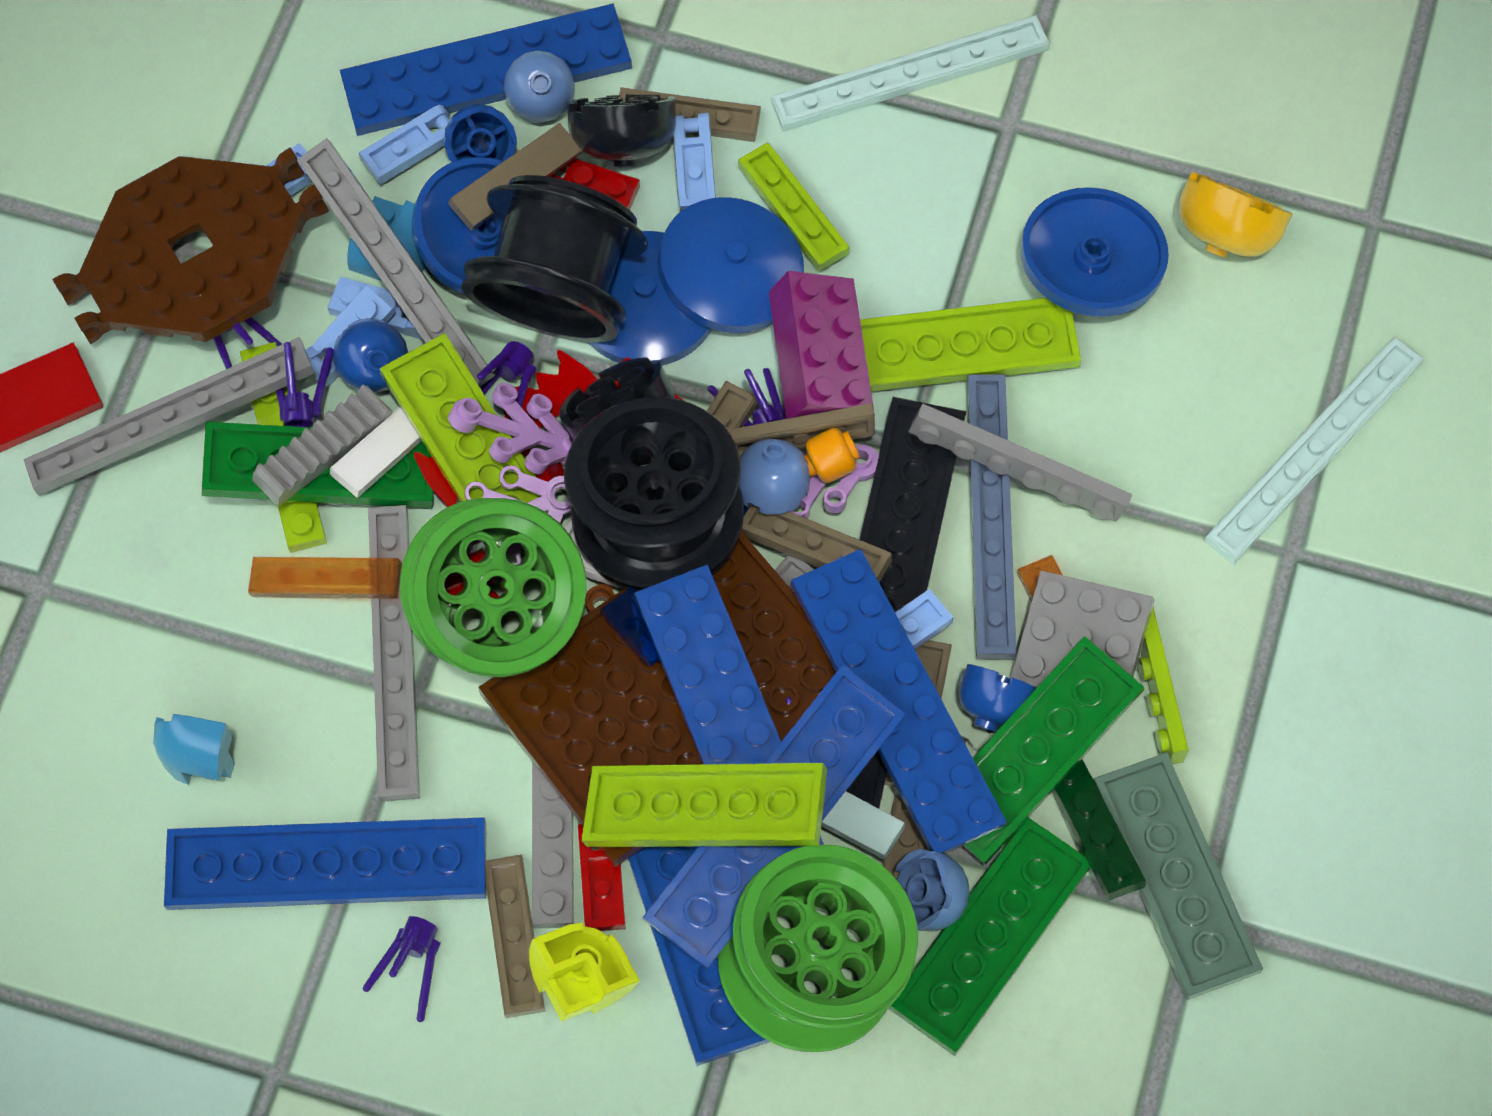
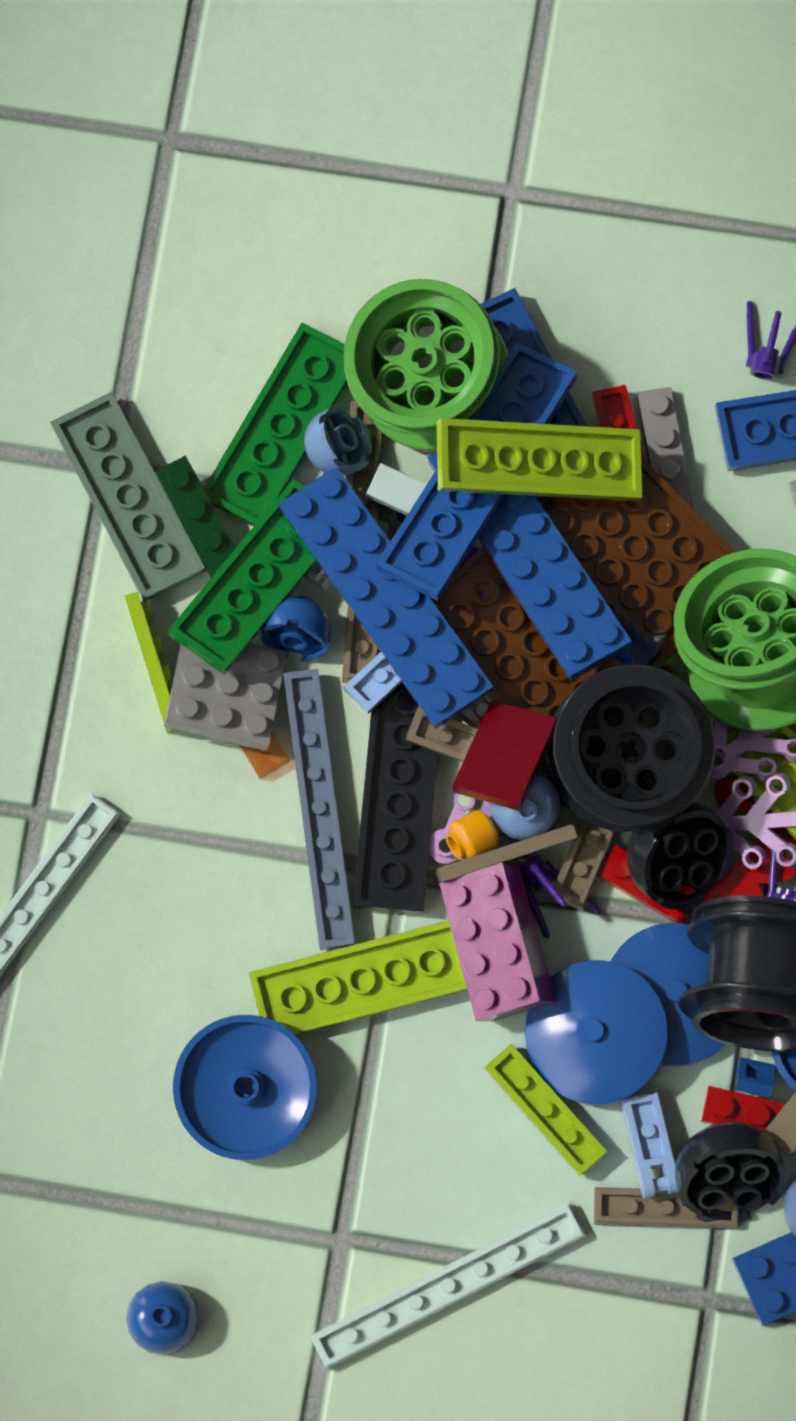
camera: 170 degrees right, 10 degrees up
dark tan tile [485,854,545,1019] -> none
neon yellow brick [529,922,640,1022] -> none
light grey plate [909,404,1132,522] -> none
yellow cylinder [1179,171,1293,258] -> none
none -> blue cylinder [126,1281,200,1355]
none -> dark red tile [452,700,557,811]

